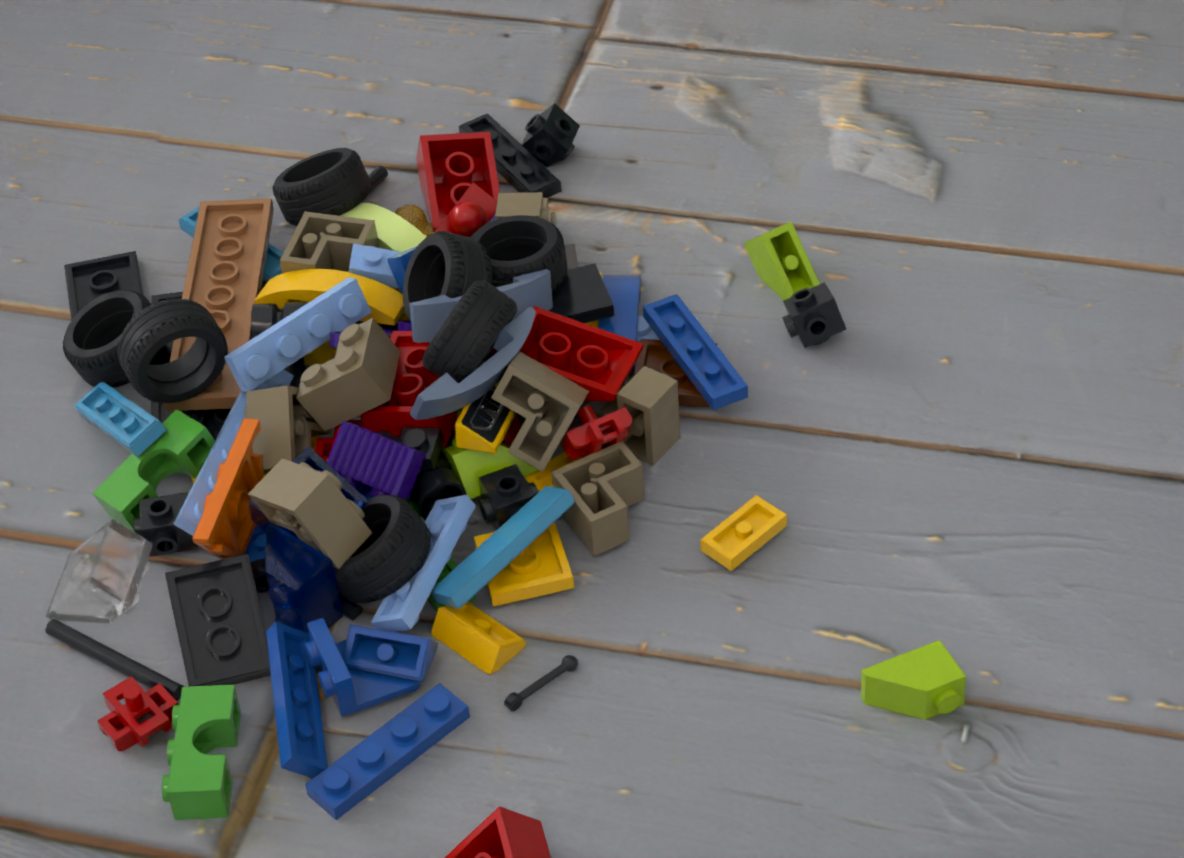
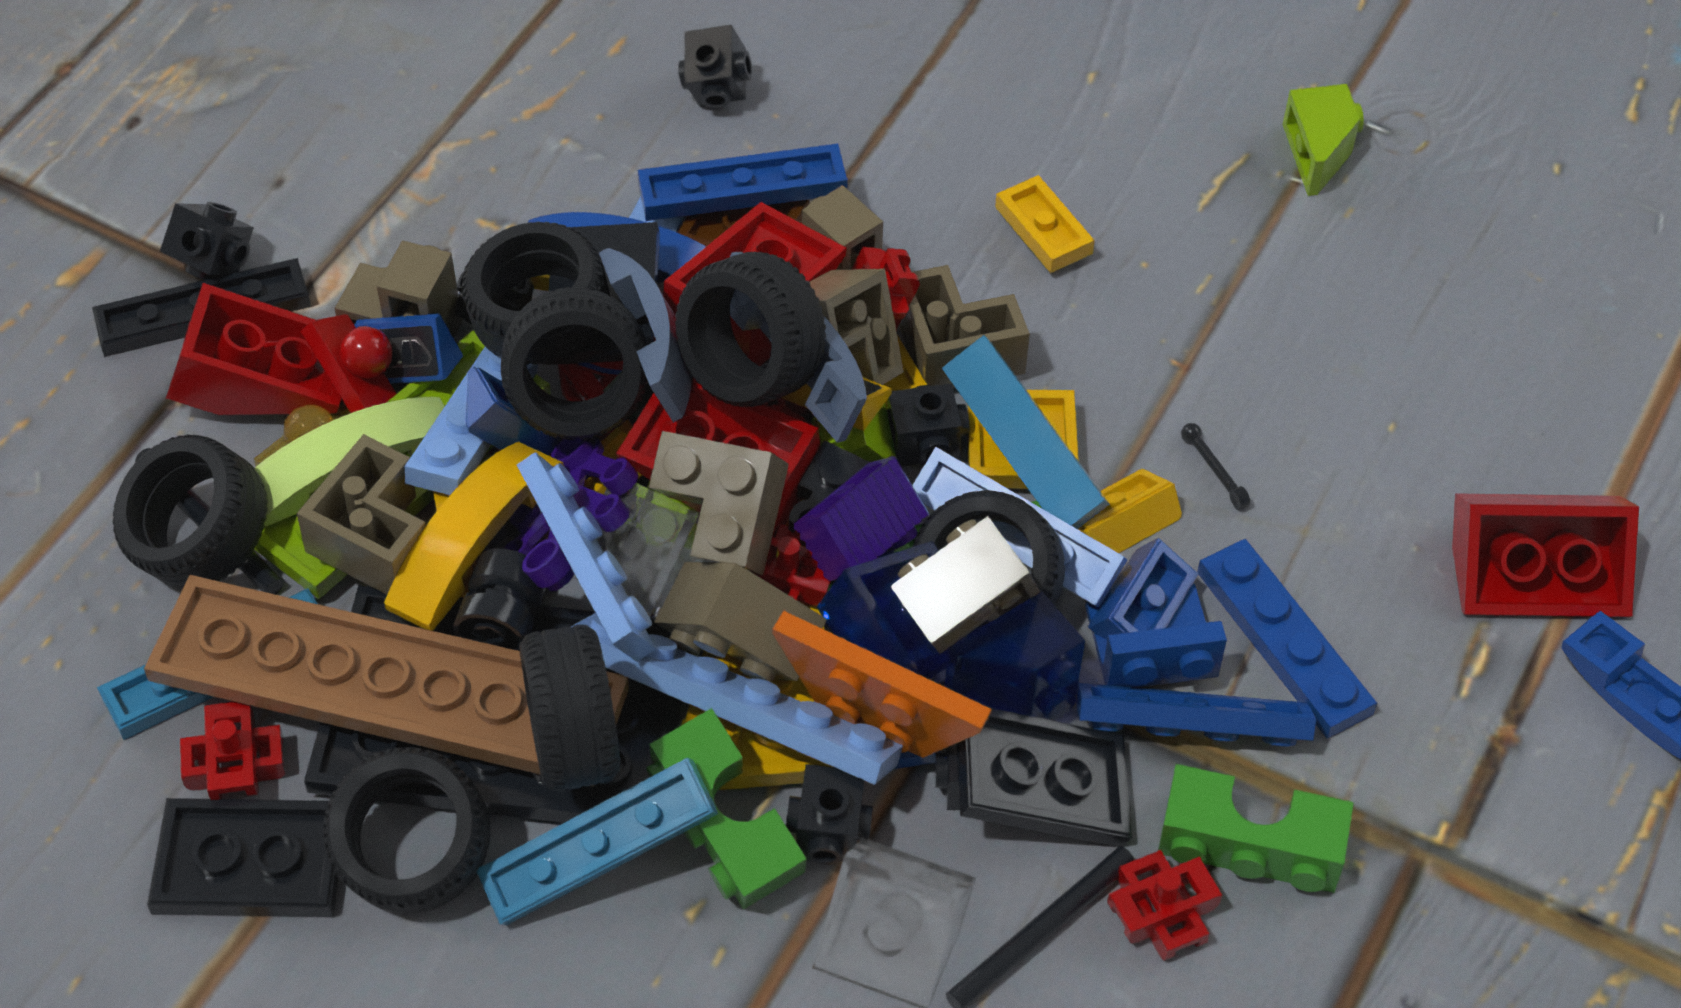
camera: 80 degrees left, 10 degrees up
lime slope [743,221,820,300] -> none
none -> red piece [180,702,285,800]

